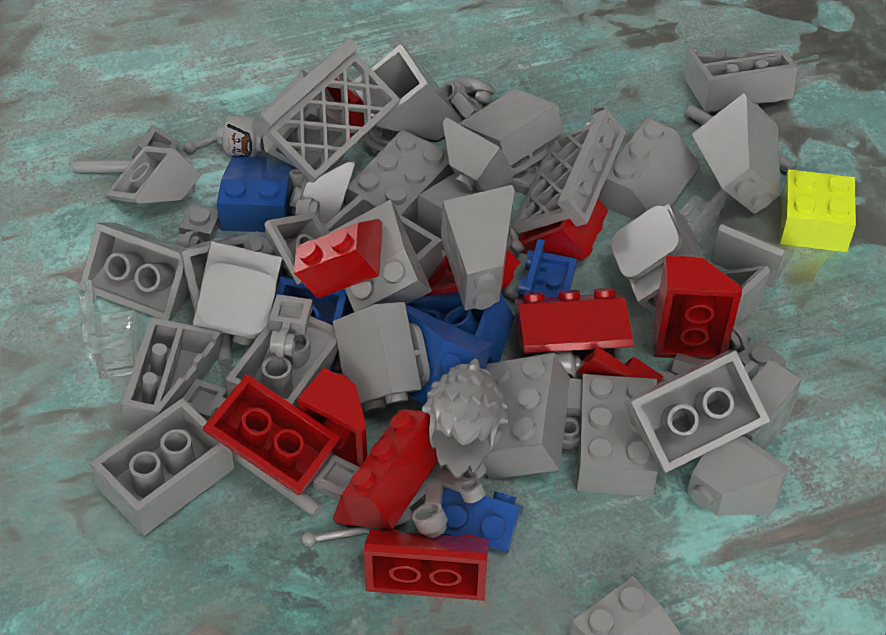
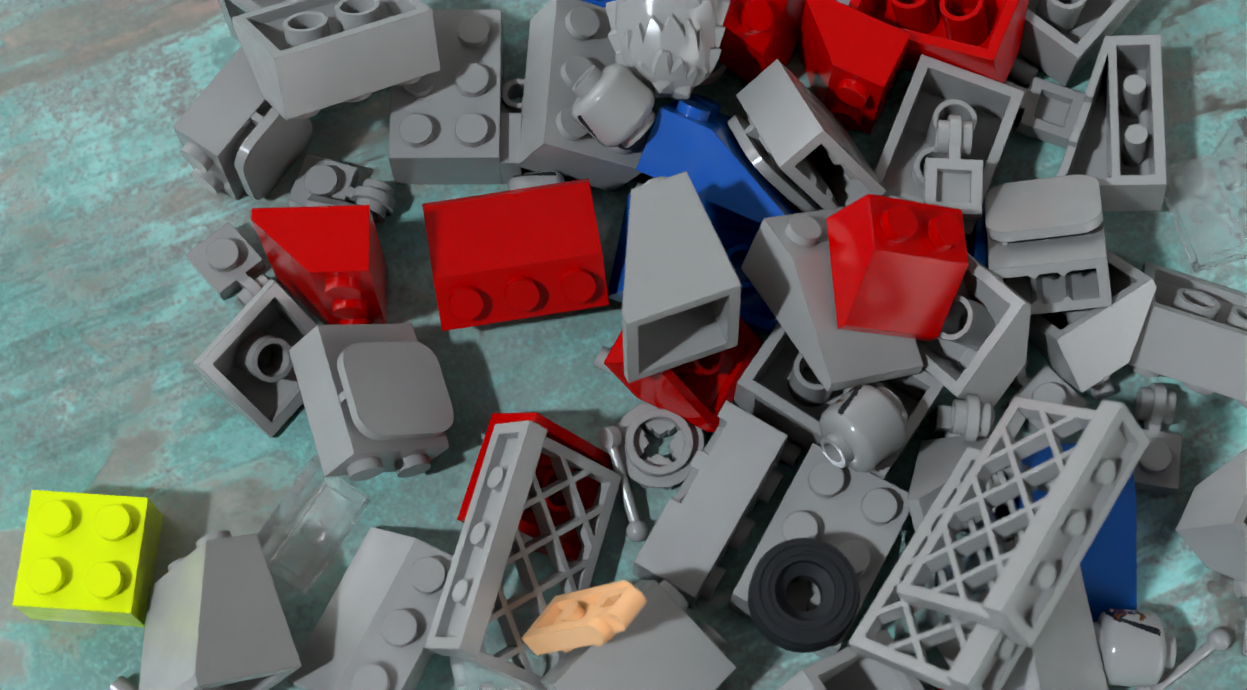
camera: 175 degrees right, 20 degrees up
light grey slope [442,117,515,192] -> none
blue bracket [518,239,577,297] -> none
red slope [576,347,664,384] -> none
light grey slope [711,224,794,288] -> none
none -> light nougat hinge [521,581,646,655]
none -> light grey head [572,64,656,148]
none -> black tyre [748,538,860,653]
none -> light grey head [819,384,908,473]
none -> light grey fence [896,396,1150,647]

